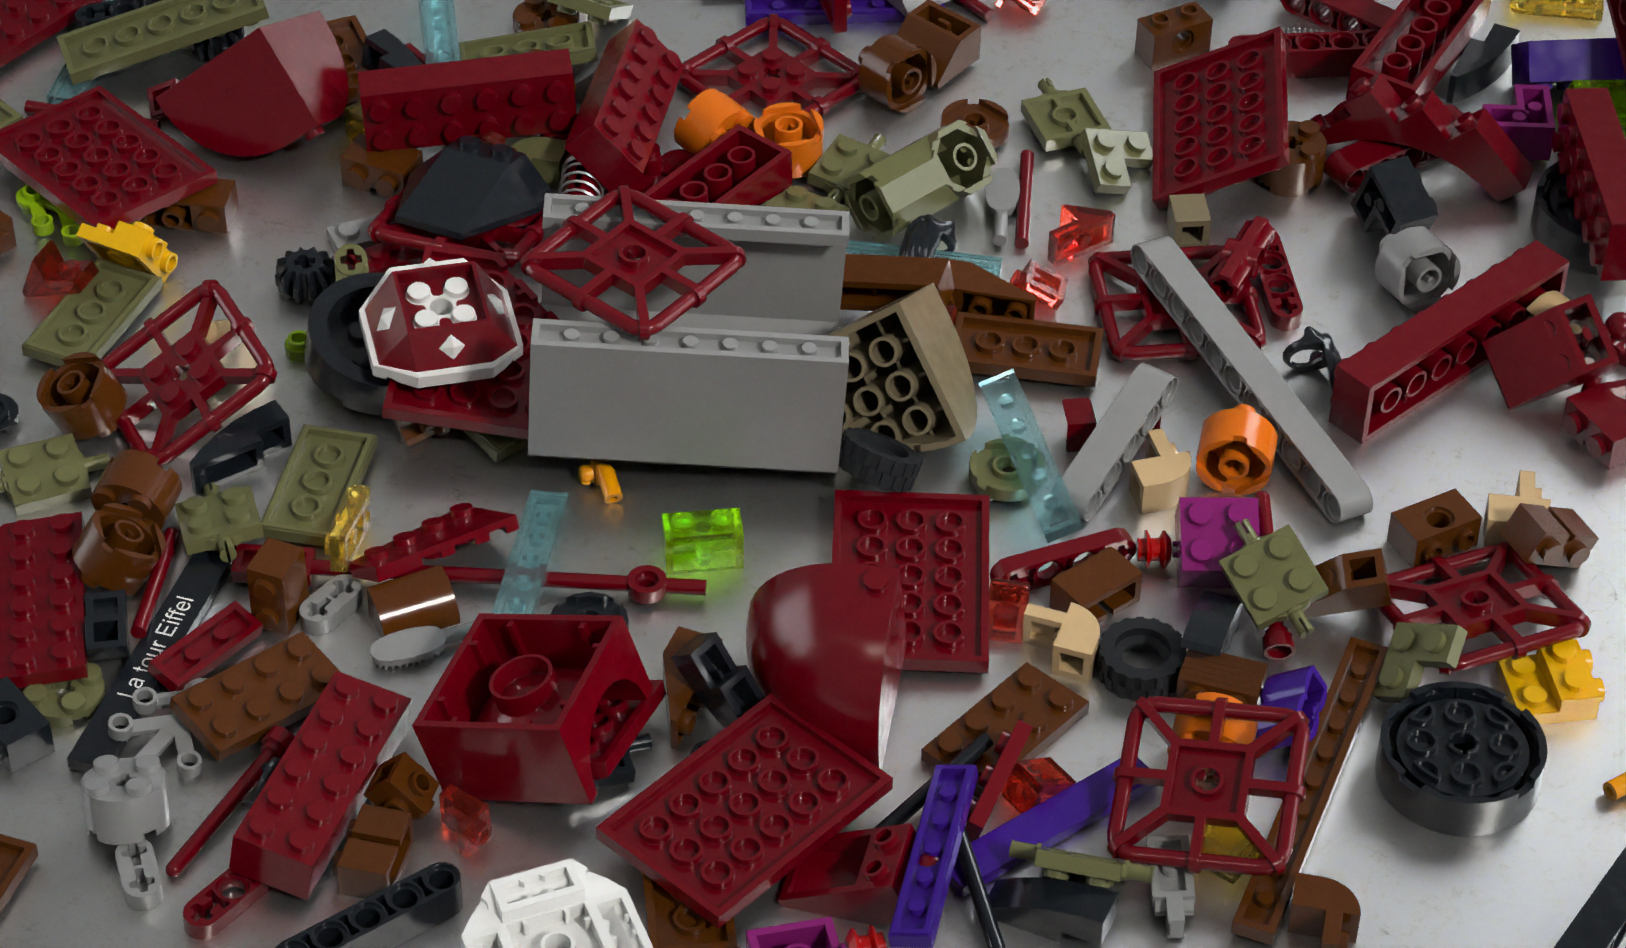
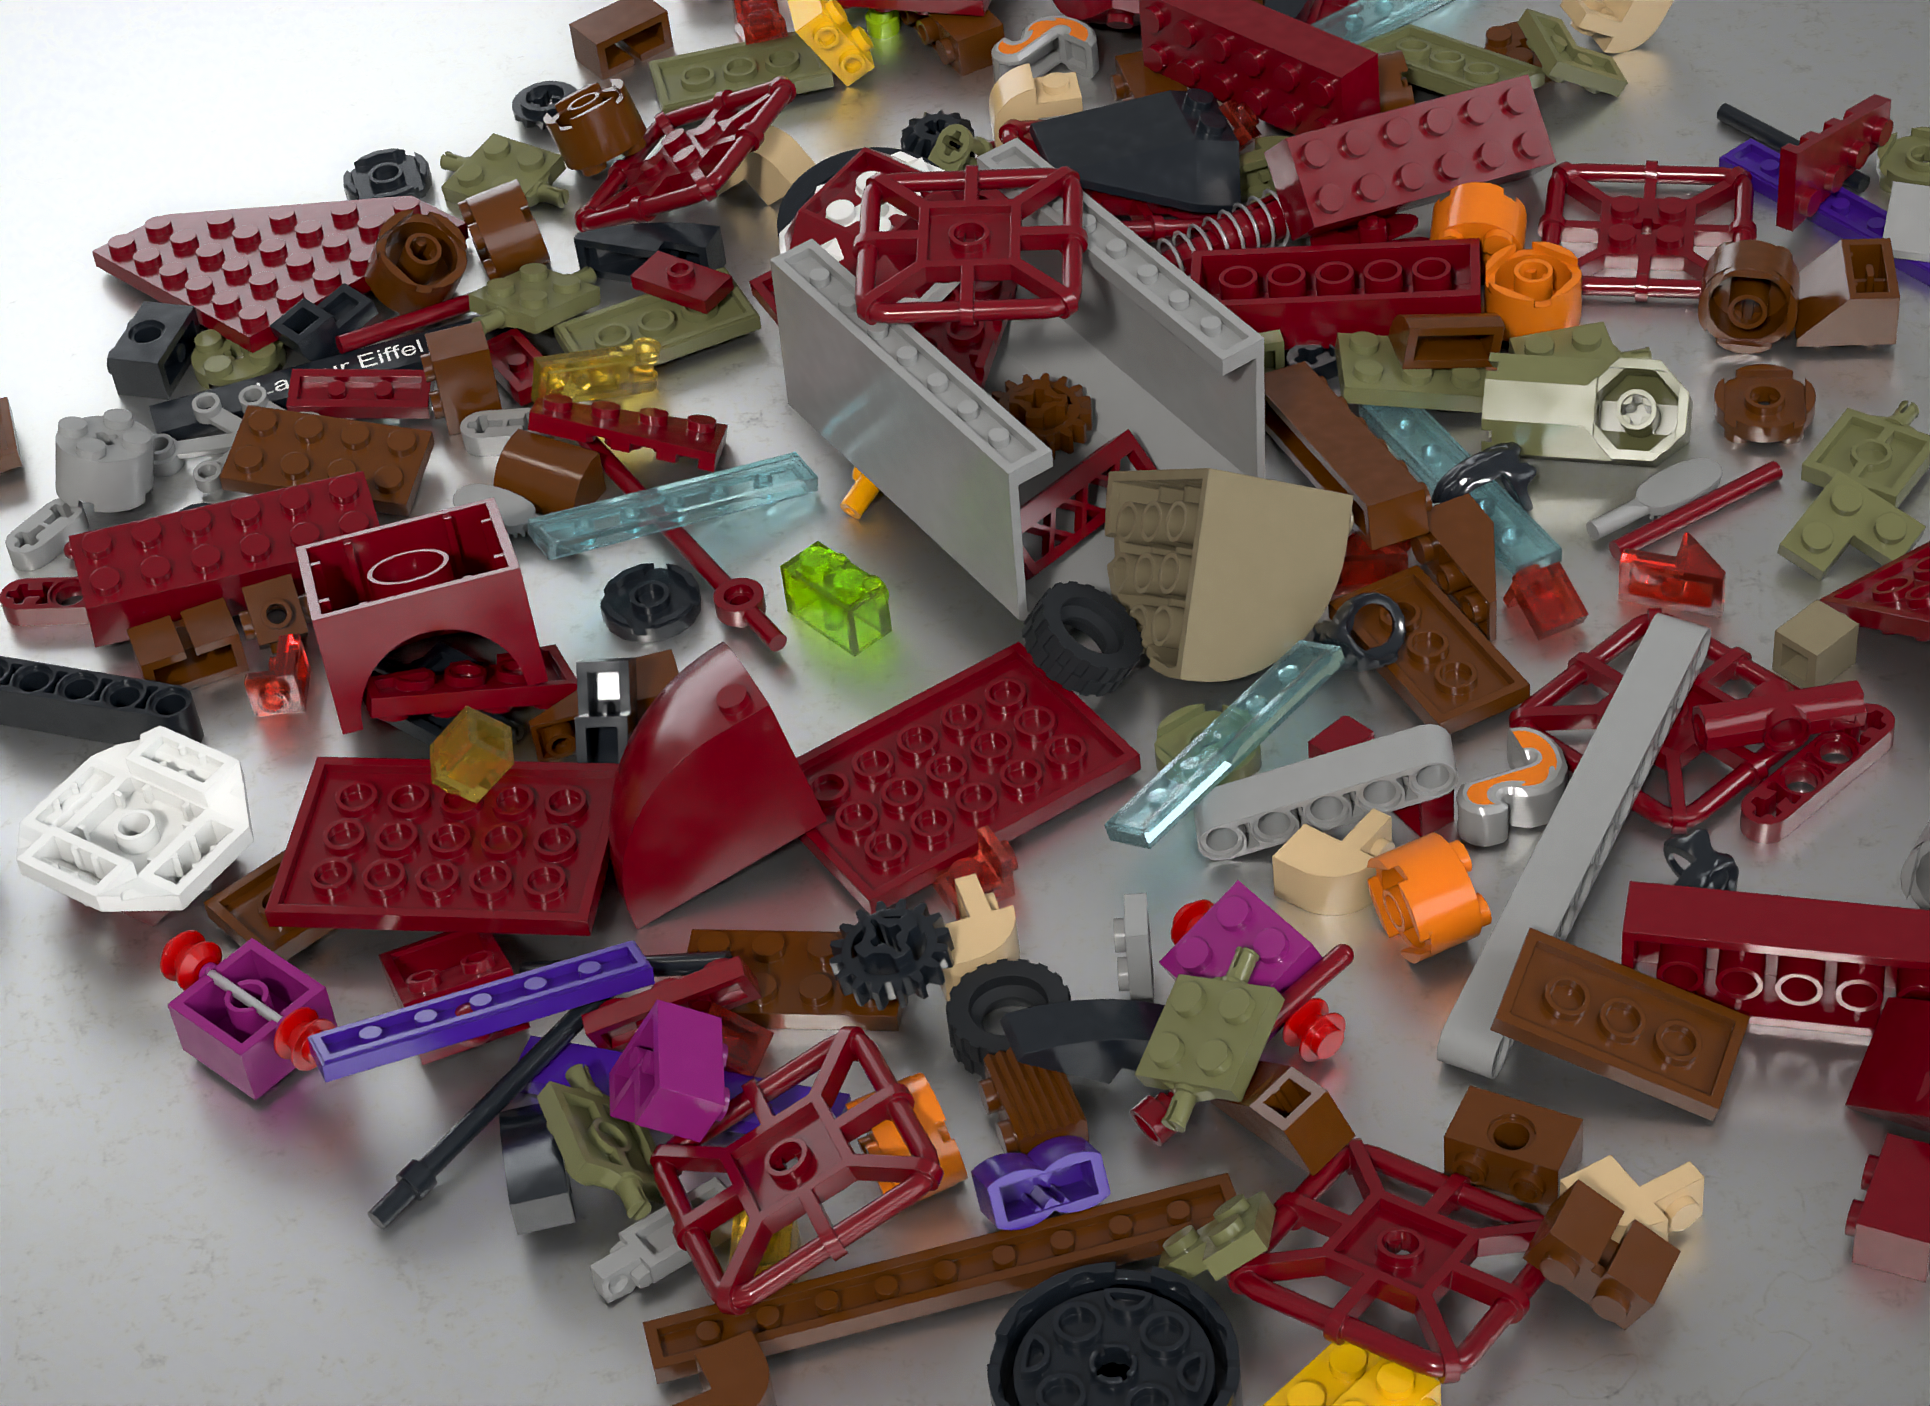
camera: 60 degrees right, 0 degrees up
dark red beam [989,527,1137,596] -> none
reddish brown piece [1049,546,1143,623] -> none
none -> clear yellow brick [430,706,514,804]
none -> magenta brick [609,999,730,1142]
none -> dark red plate [630,251,734,314]
none -> black gear [829,899,954,1010]
none -> tan brick [989,63,1083,148]
none -> light grey animal [991,15,1099,83]
none -> light grey plate [1113,893,1154,1003]
none -> black piece [1313,592,1406,672]
none -> reddish brown brick [1388,313,1505,369]
none -> light grey animal [1456,727,1568,846]
none -> reddish brown plate [1490,928,1750,1121]

